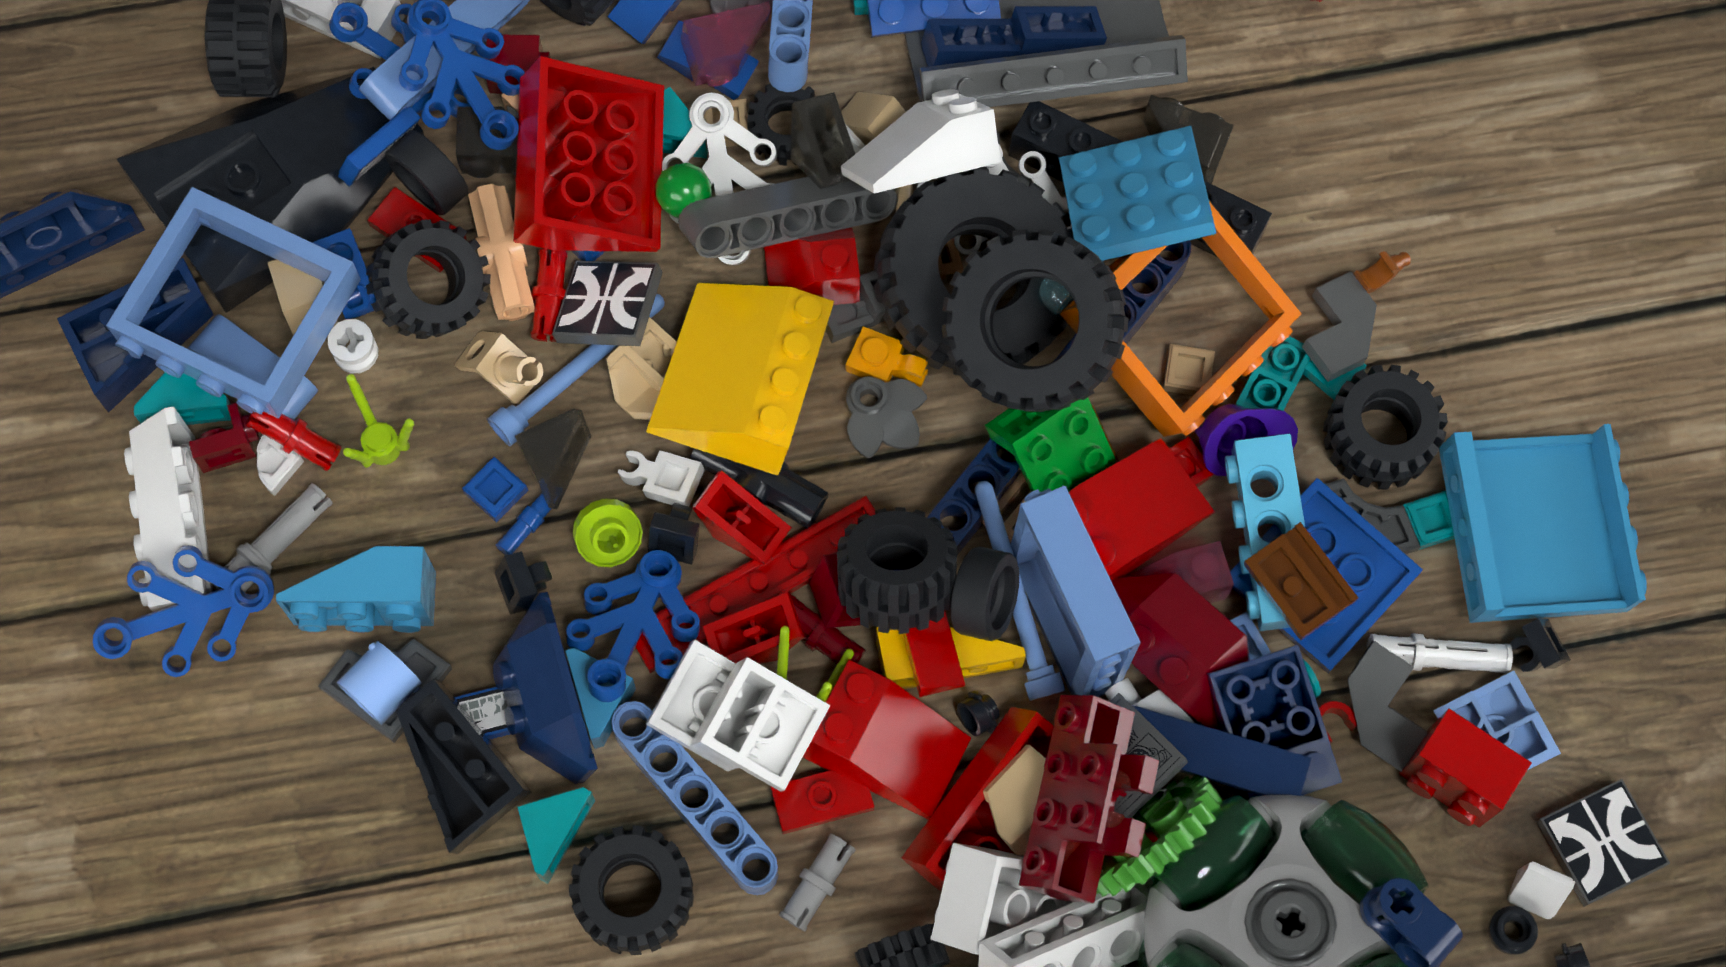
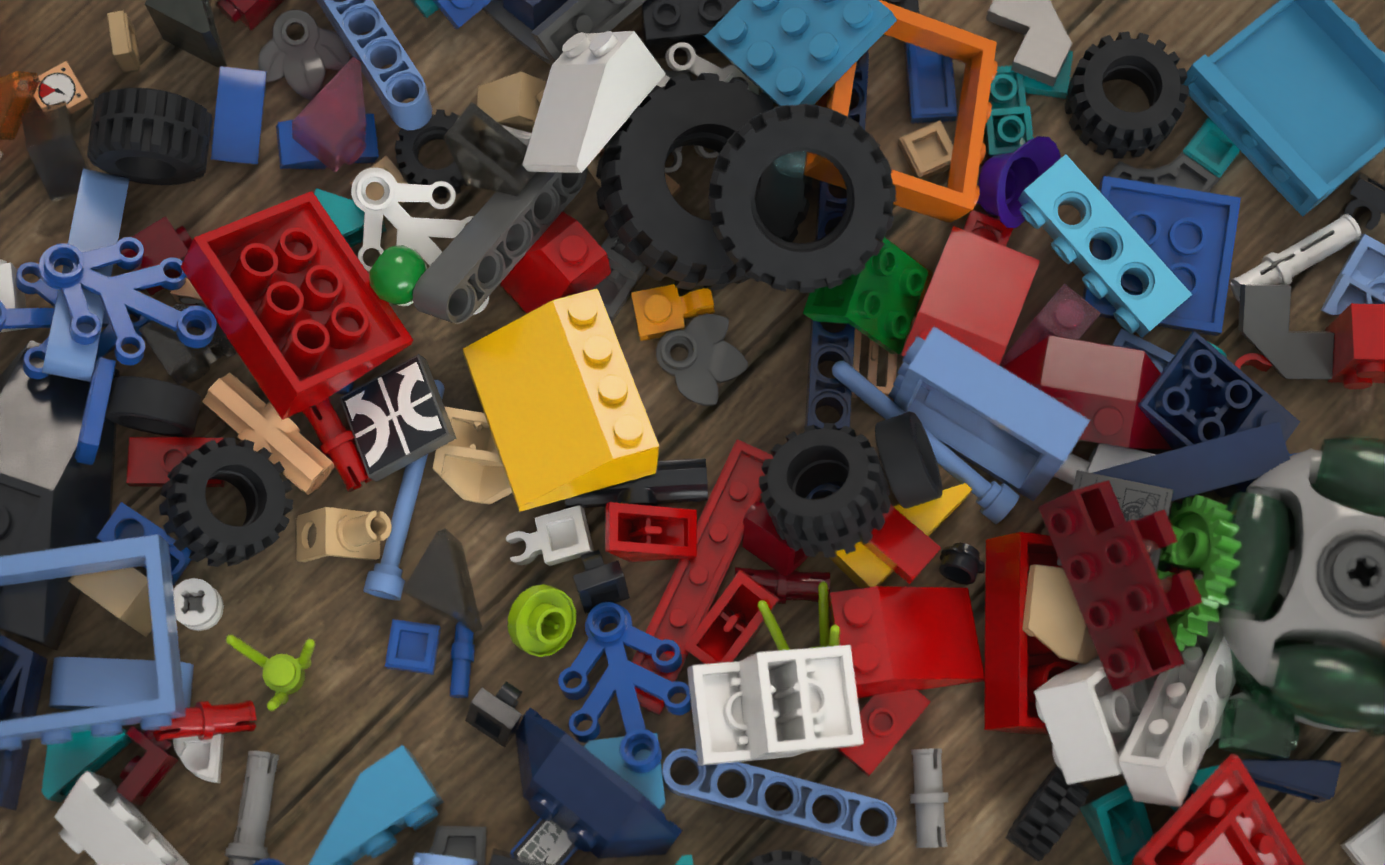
camera: 35 degrees left, 5 degrees up
reddish brown plate [1244,522,1358,641] -> none
none -> blue tile [904,42,957,124]

